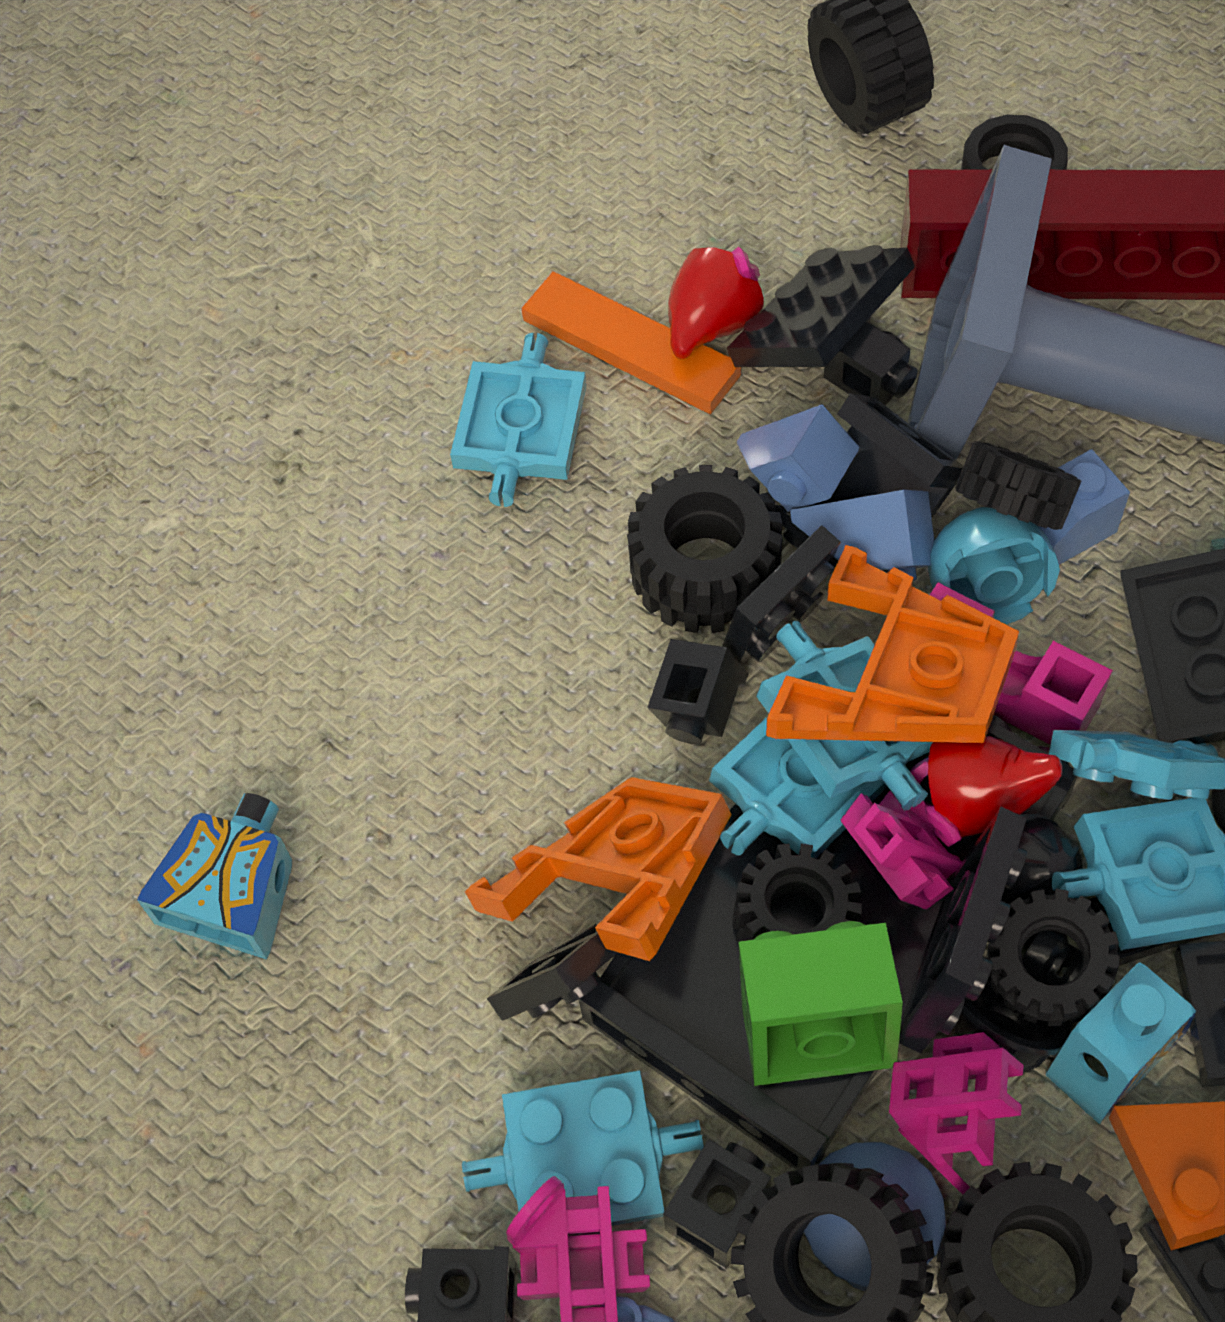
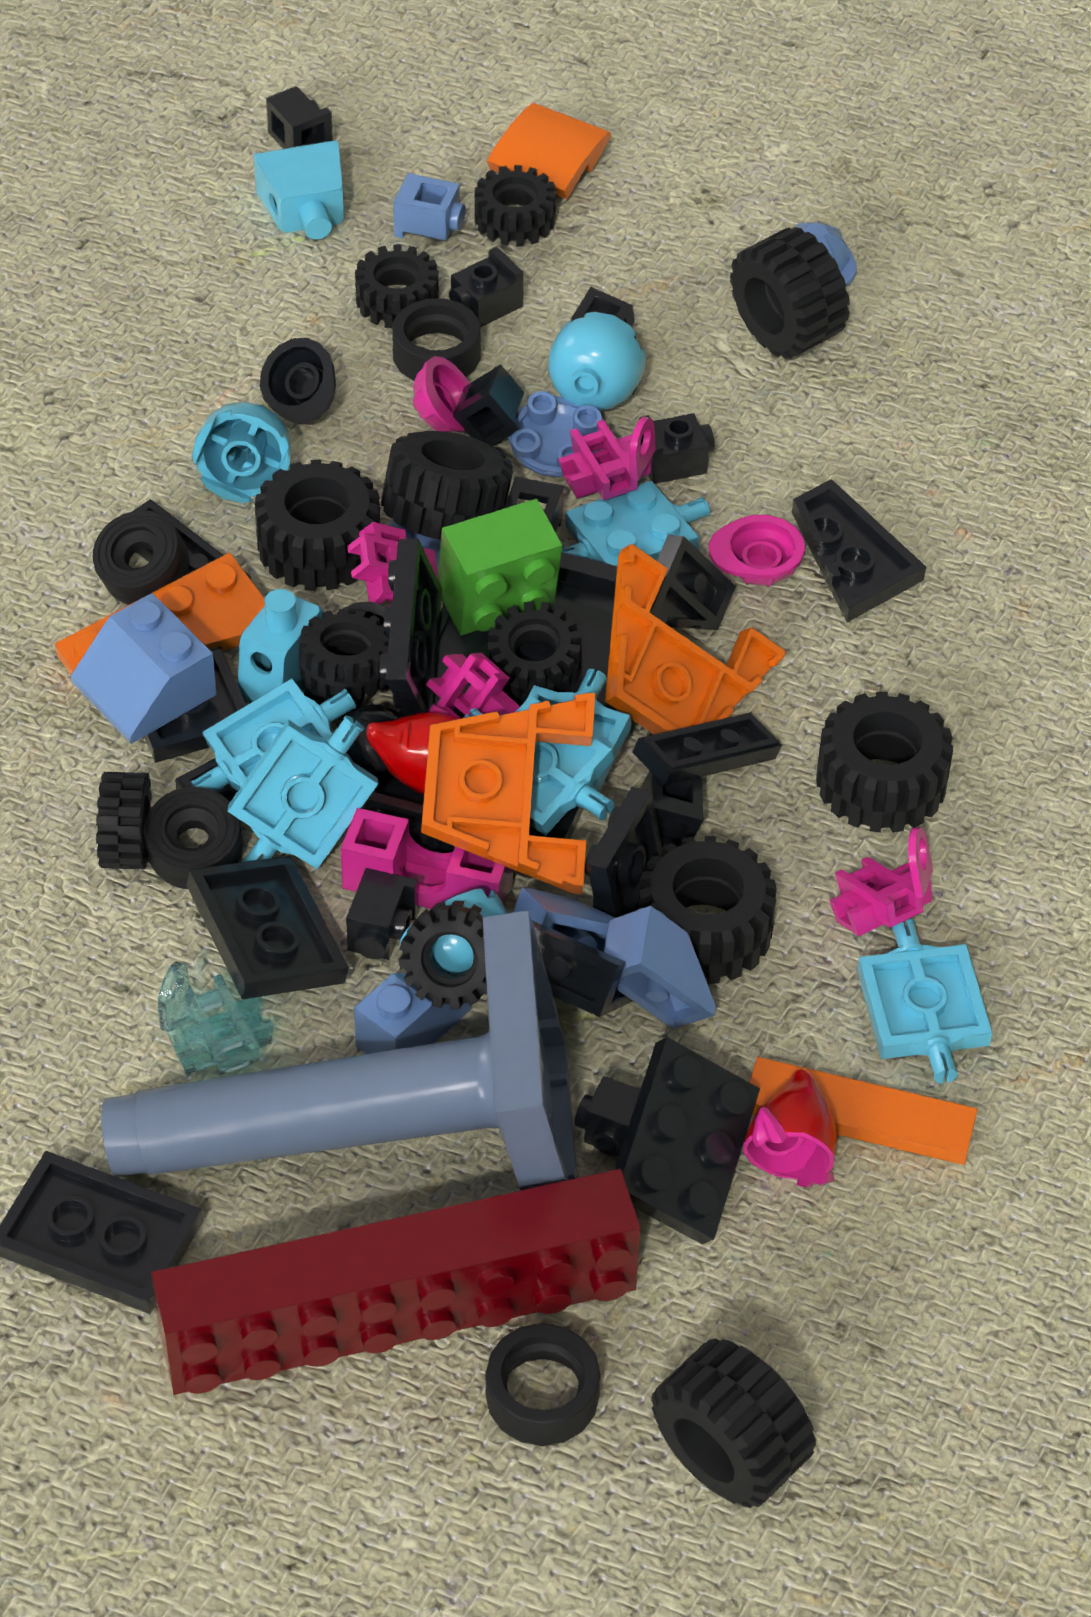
camera: 155 degrees right, 10 degrees down
torso [137,793,292,960] -> none
none -> black brick [346,868,419,960]
none -> black tile [632,713,782,786]
none -> dark pink piece [709,515,805,588]
none -> black wing [792,479,926,623]
none -> black tyre [816,692,953,833]
none -> dark pink piece [829,827,933,936]

